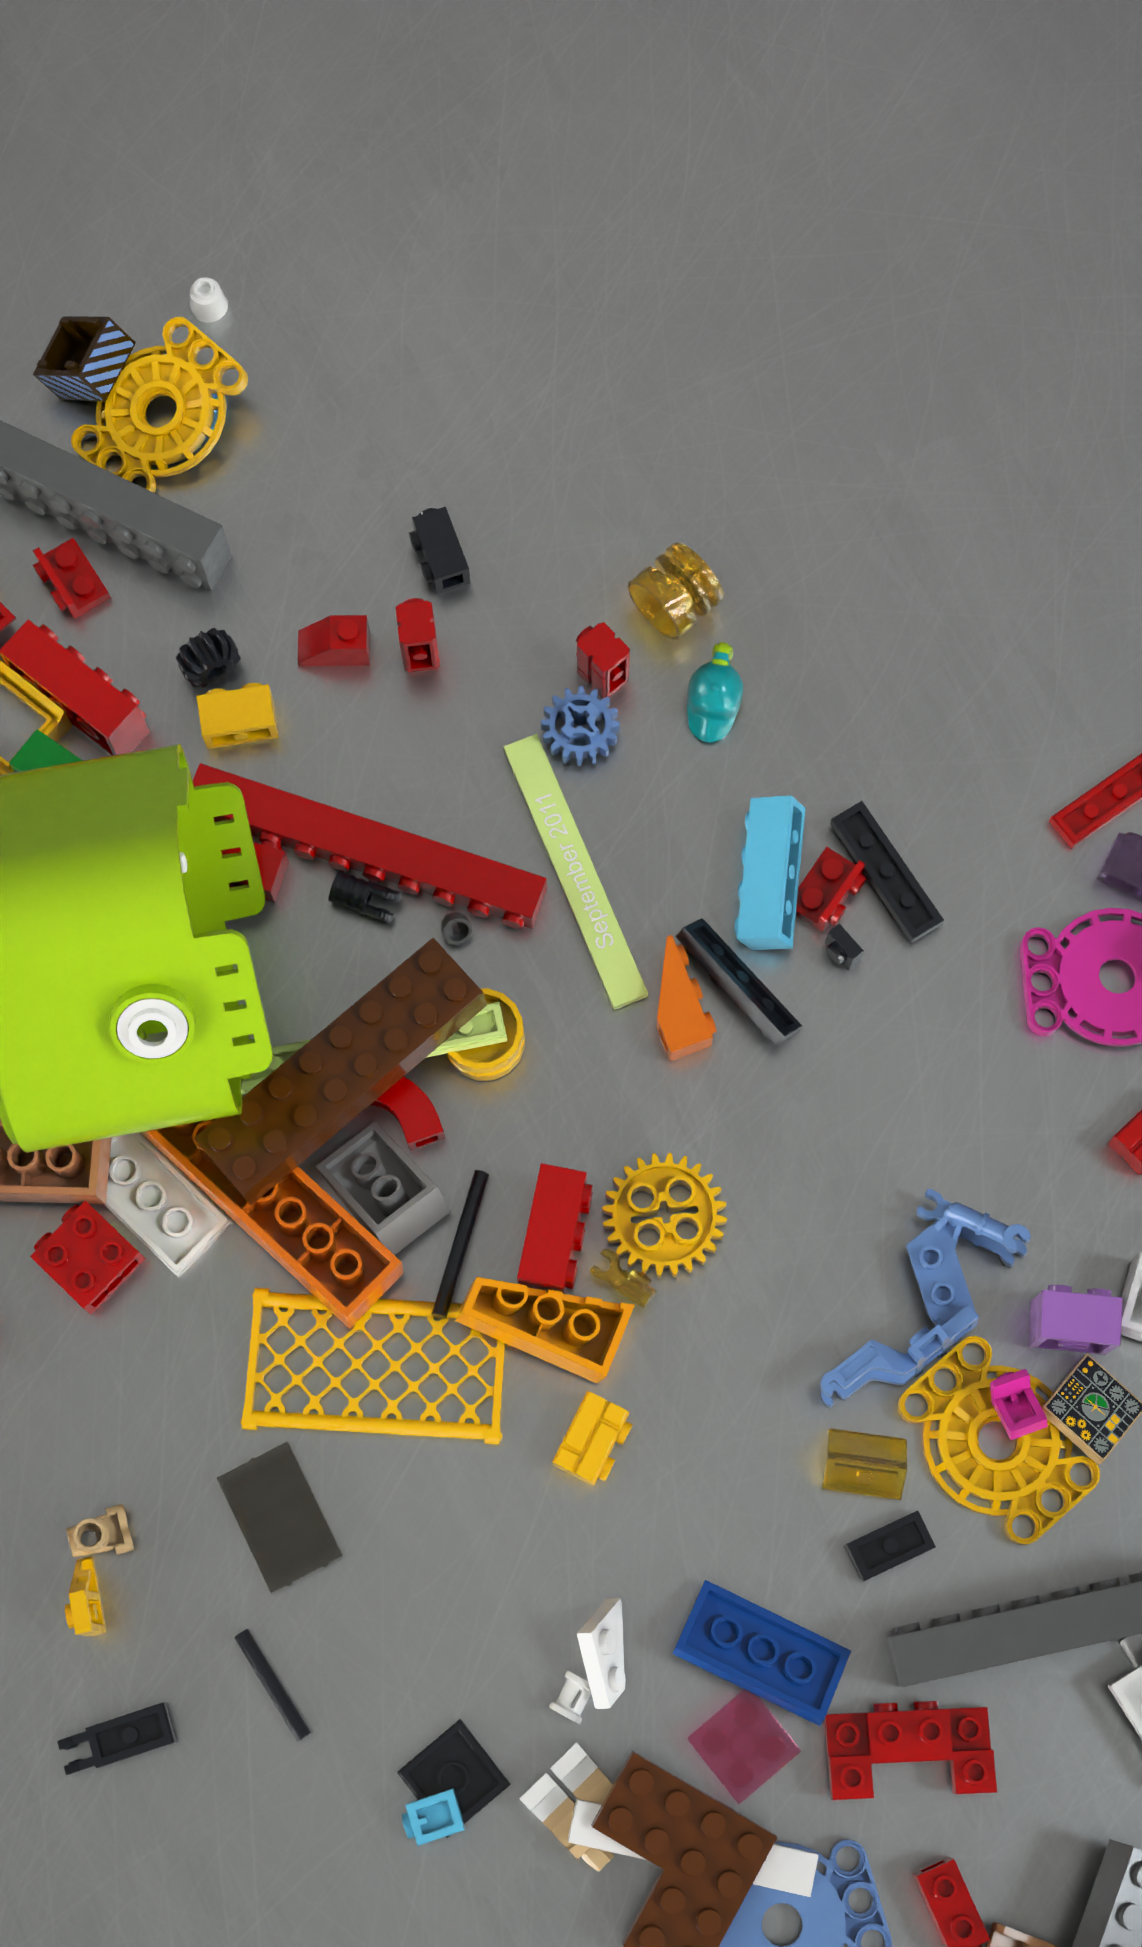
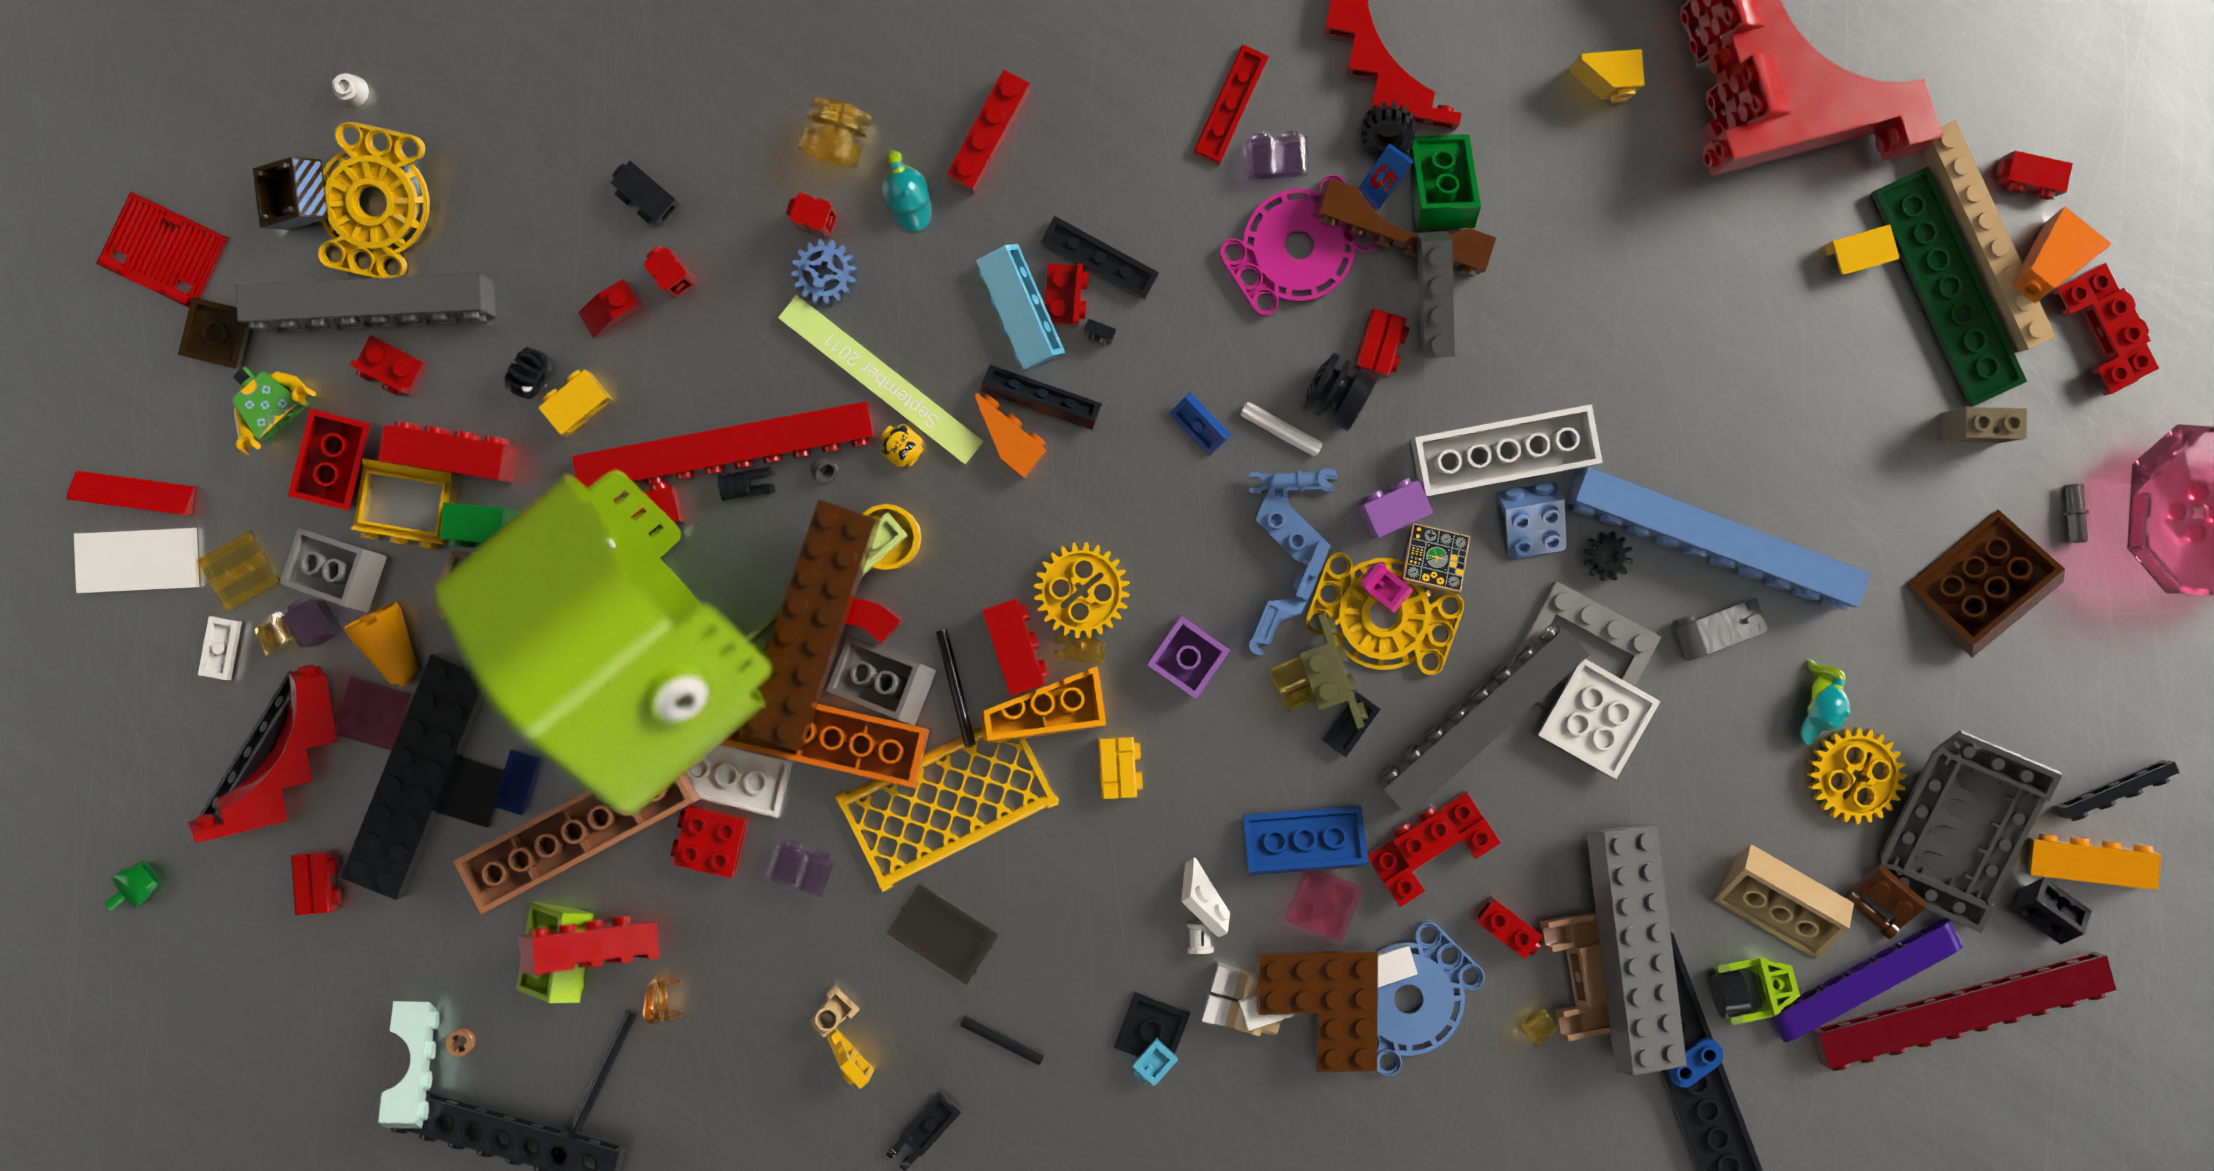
camera: 30 degrees left, 15 degrees up
none -> clear purple brick [765,839,835,897]
none -> yellow head [879,424,924,468]
none -> red brick [946,69,1031,194]
none -> medium lavender brick [1146,616,1230,699]
none -> blue plate [1169,392,1231,456]
none -> white axle [1240,402,1322,456]
none -> olive bracket [1300,613,1368,729]
none -> black wheel [1303,352,1378,431]

